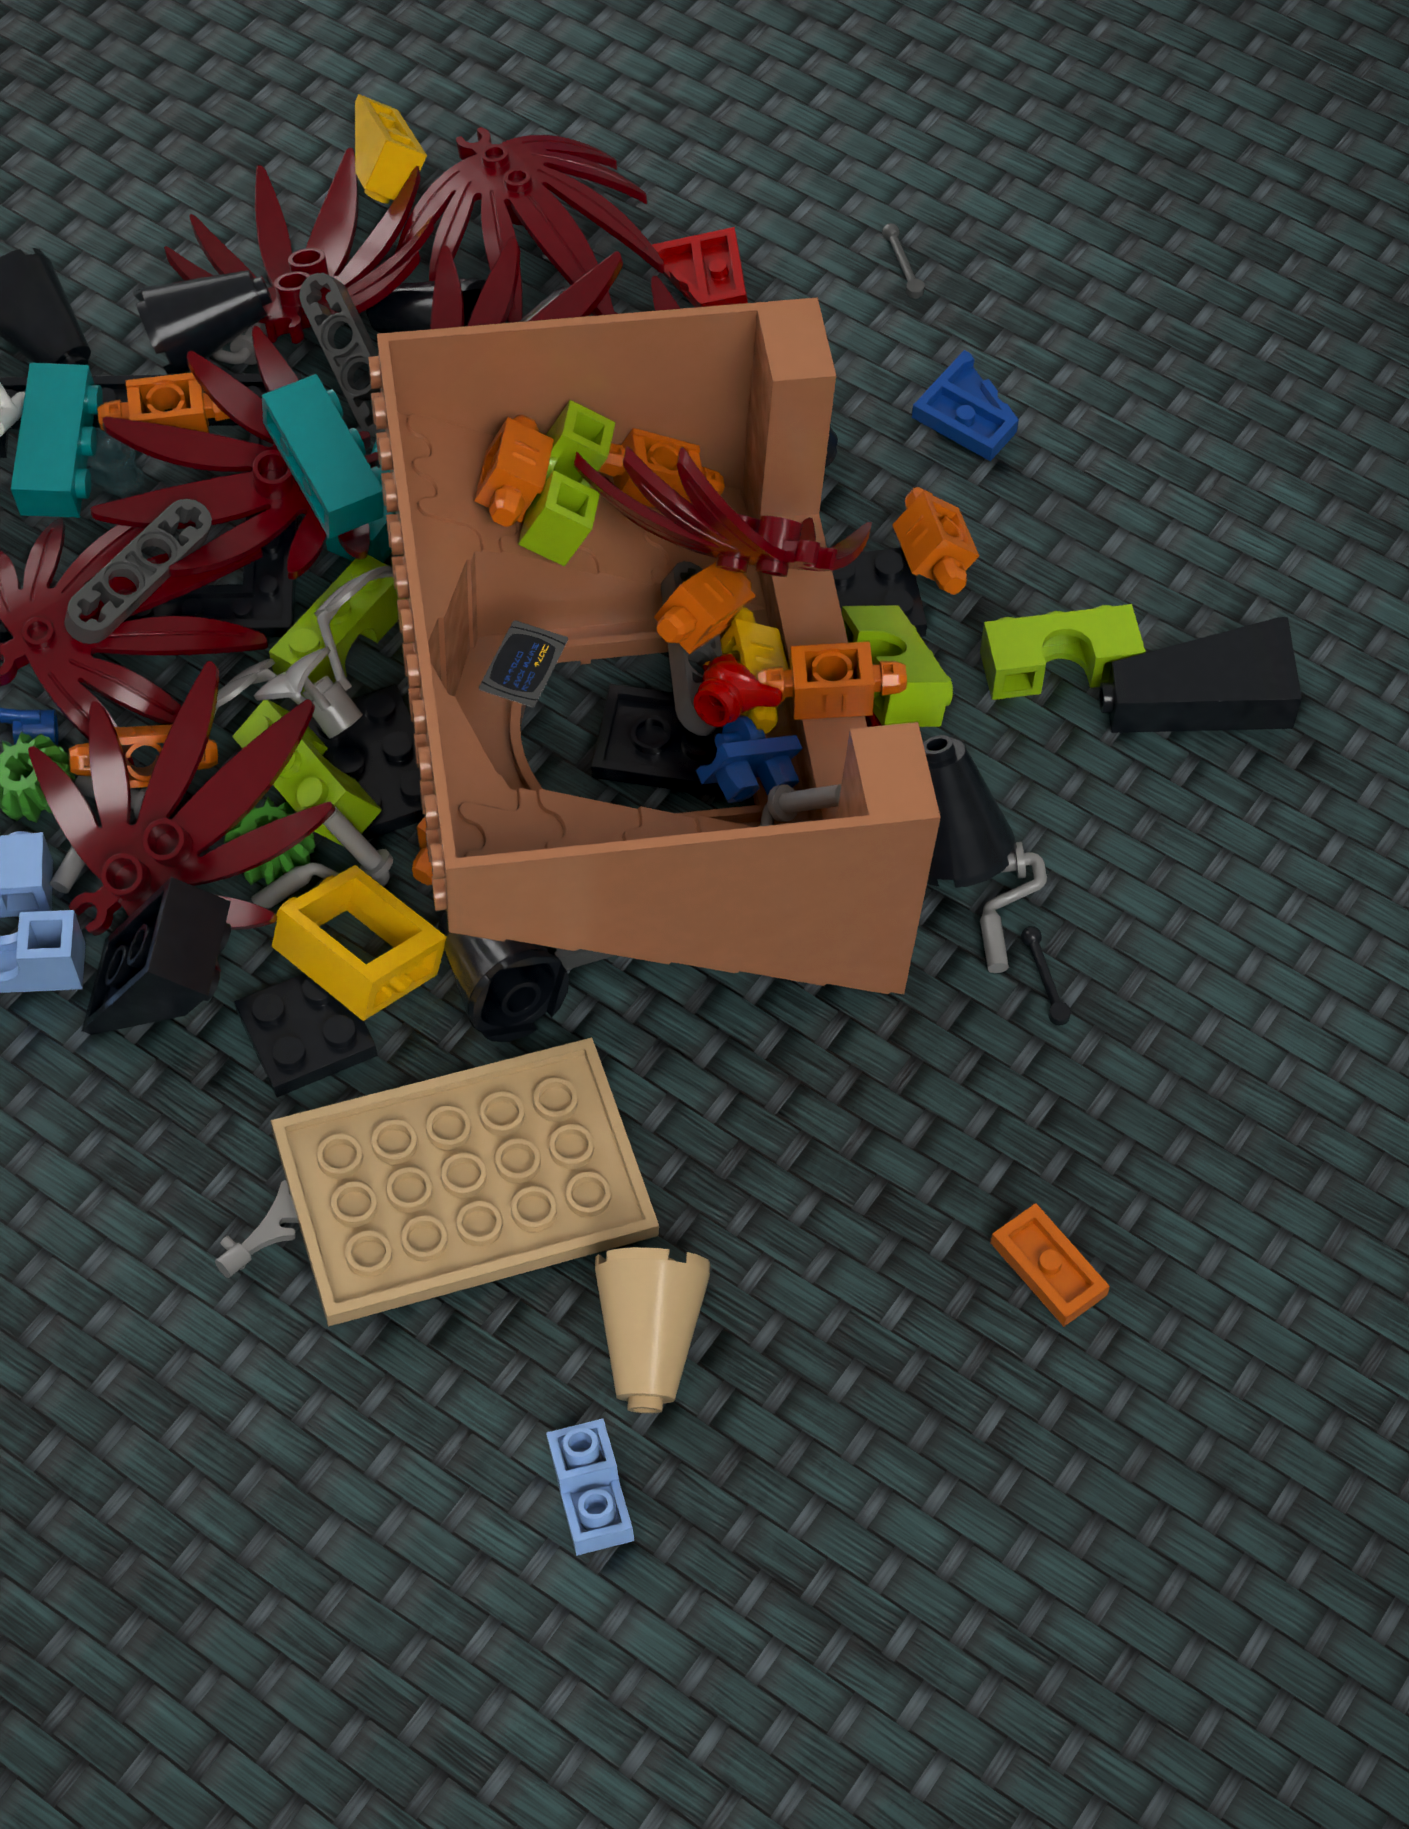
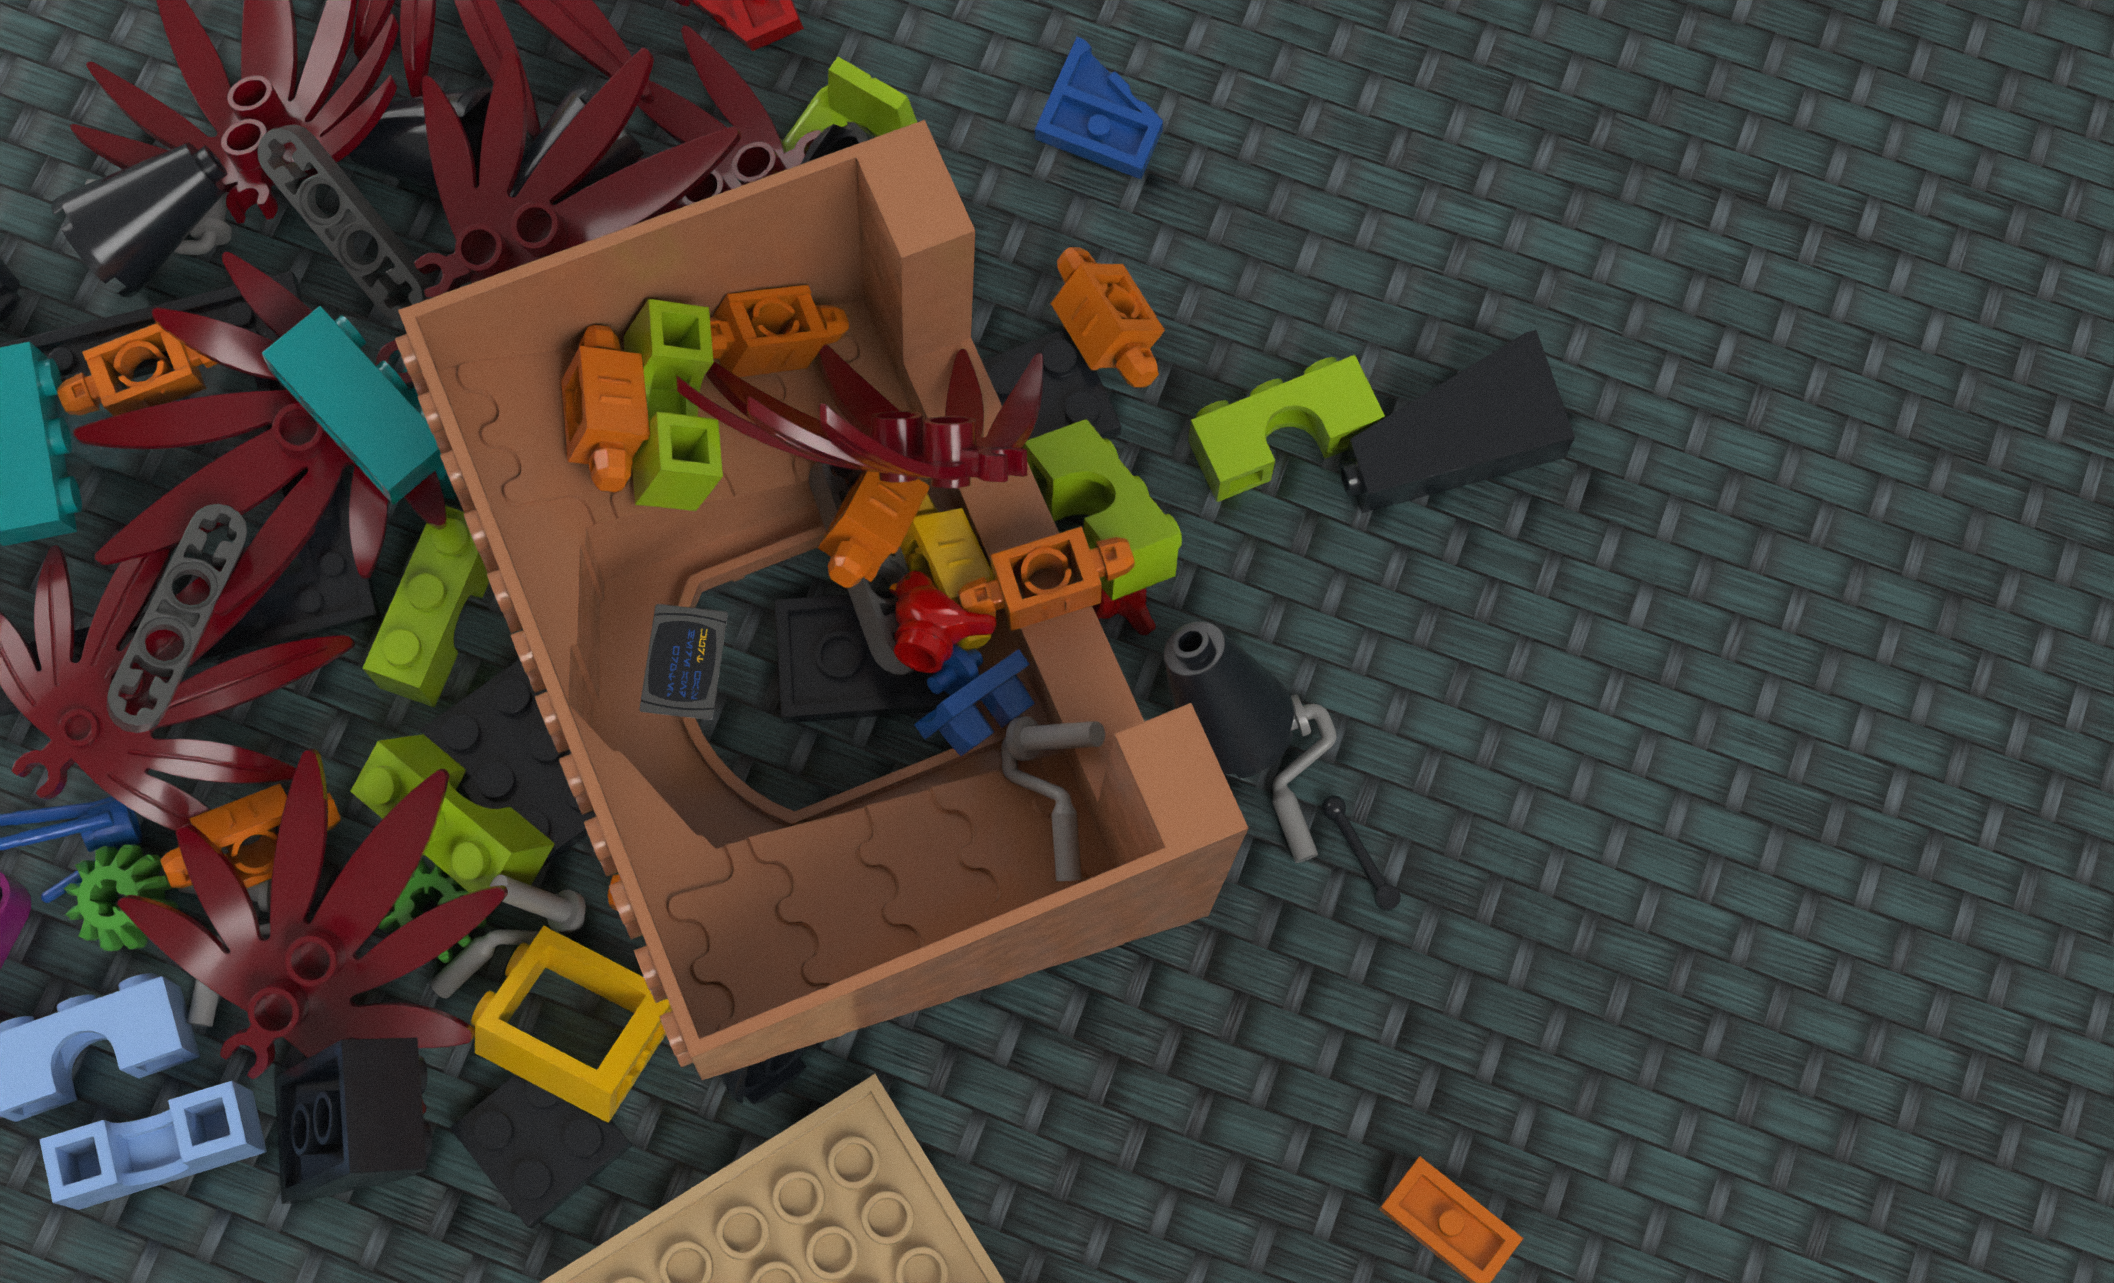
camera: 15 degrees left, 15 degrees up
light grey plant [214,566,393,739] -> none

